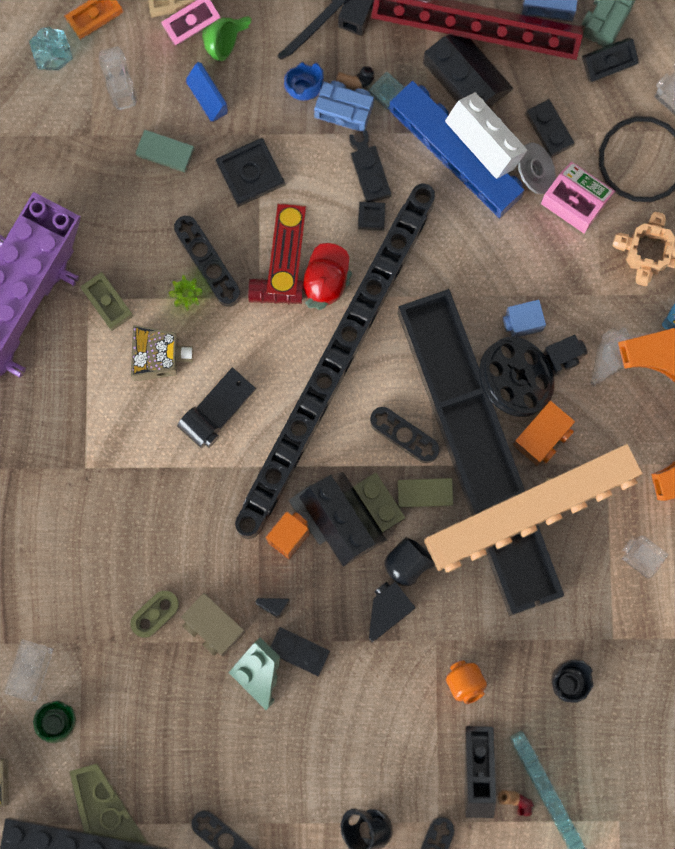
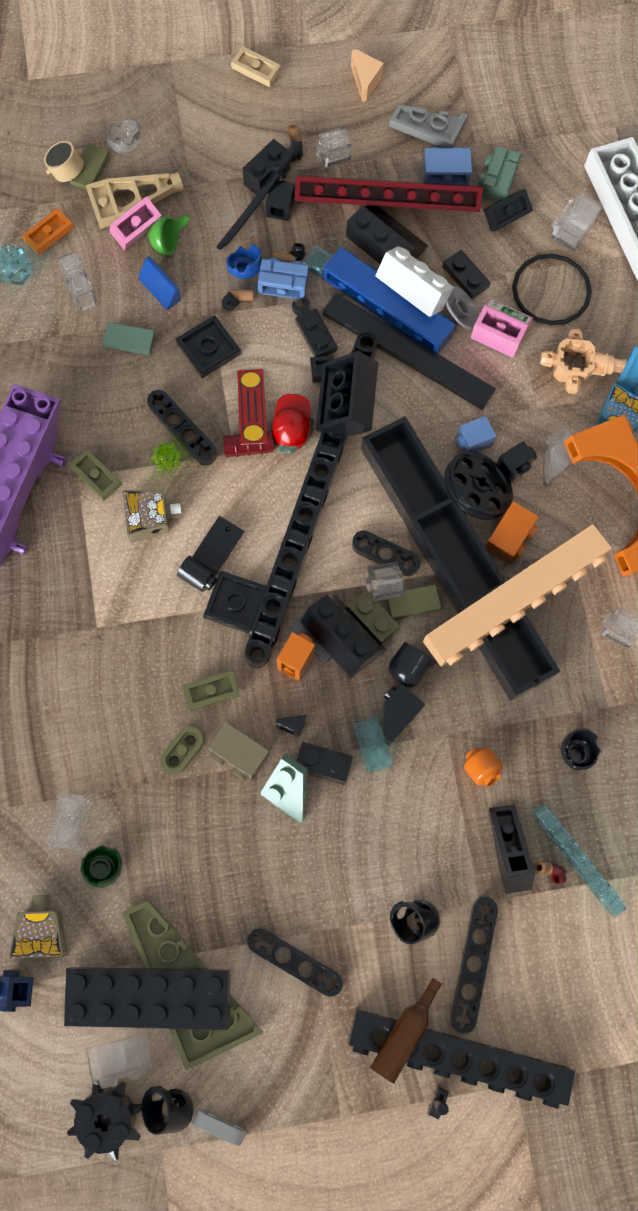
camera: 15 degrees left, 5 degrees down
none -> olive plate [182,670,240,712]
none -> black tile [203,570,266,634]
none -> arm [222,289,253,311]
none -> black slope [316,351,378,436]
none -> black tile [323,293,496,410]
none -> clear light blue plate [352,716,393,774]
none -> clear brick [364,562,404,601]

